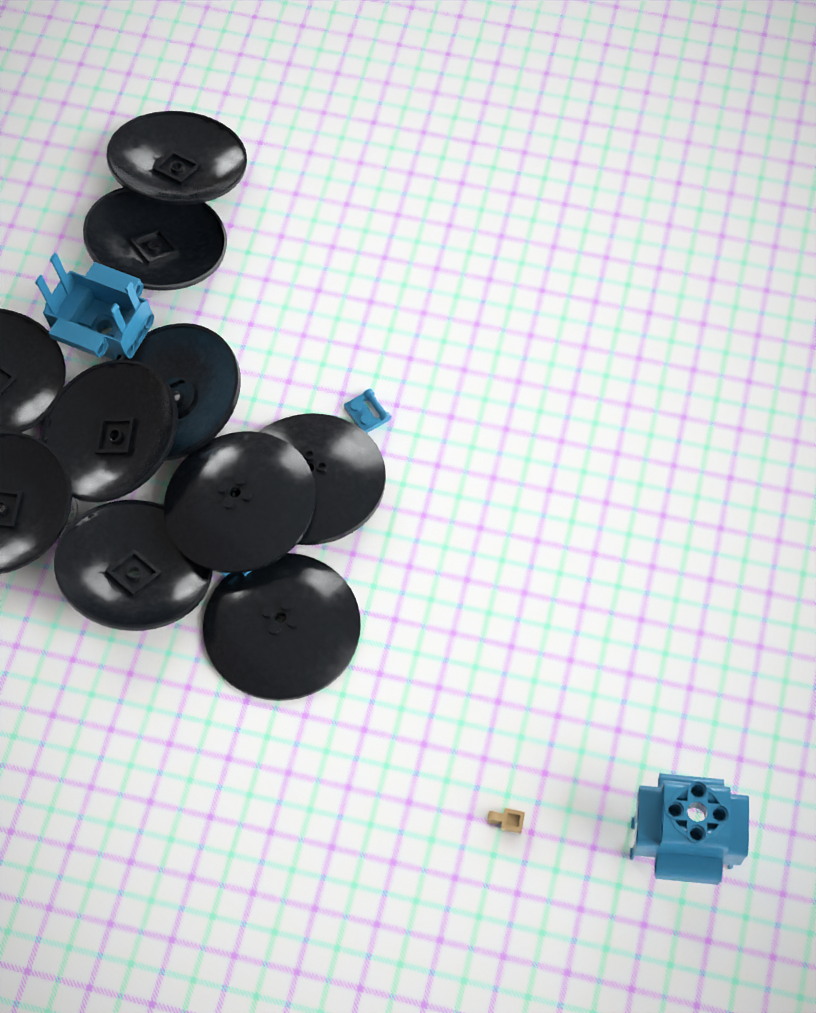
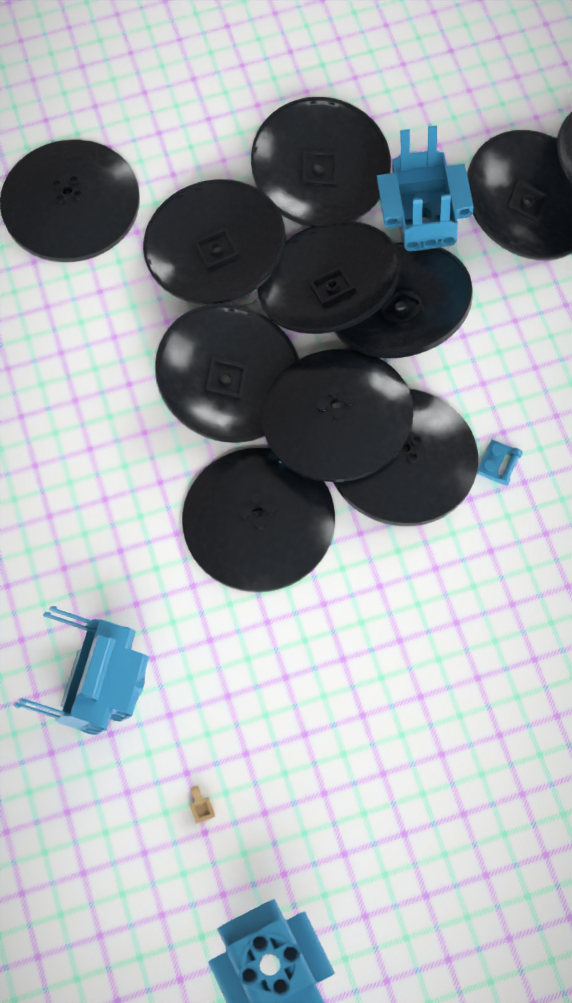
camera: 60 degrees right, 5 degrees up
none -> dark azure piece [13,606,150,735]

